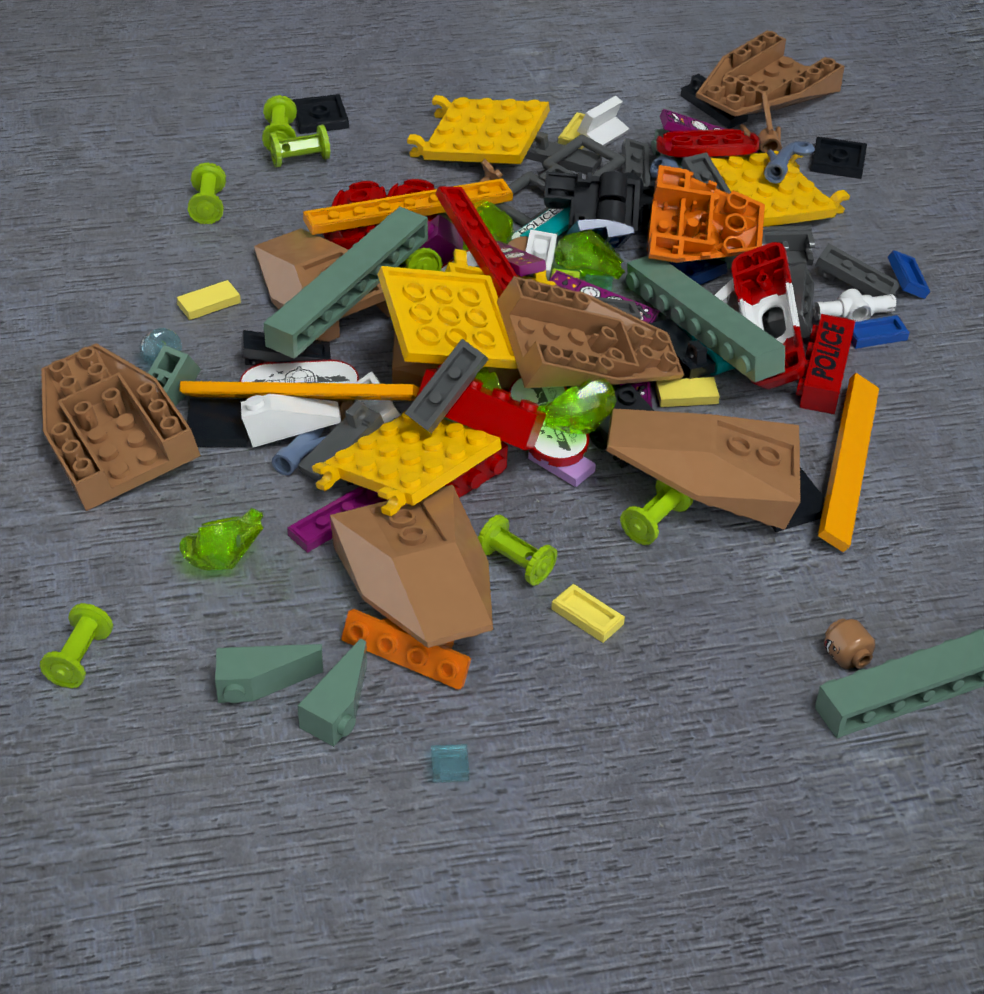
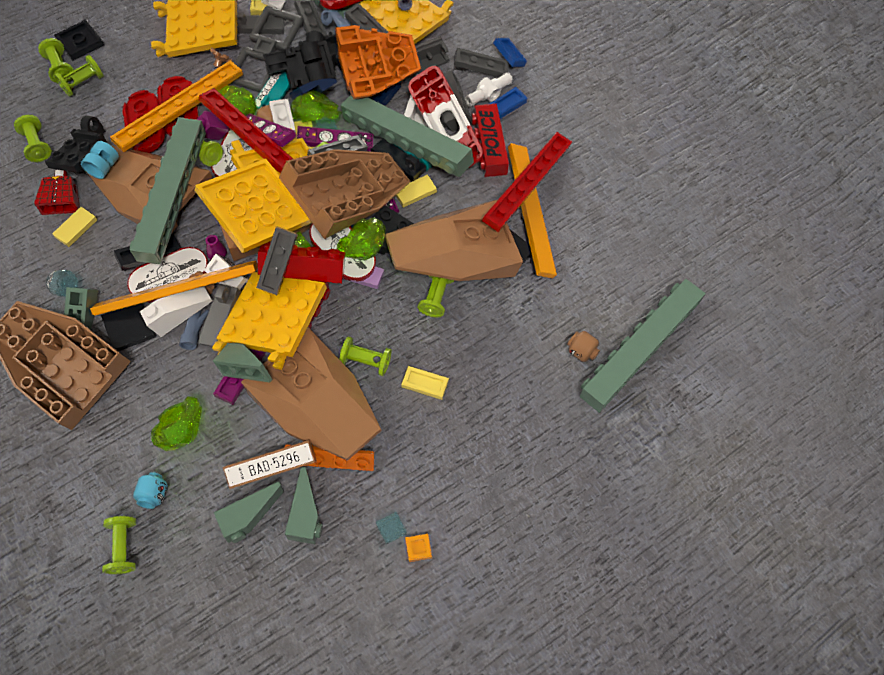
camera: 25 degrees left, 20 degrees up
none -> red torso [34,170,80,215]
none -> black plate [45,116,107,173]
none -> medium azure wheel [81,141,119,179]
none -> medium azure head [133,472,168,509]
none -> magenta cone [205,235,227,260]
none -> sand green slope [213,343,273,383]
none -> white tile [223,440,317,489]
none -> light orange tile [405,534,432,562]
none -> red plate [482,132,572,232]

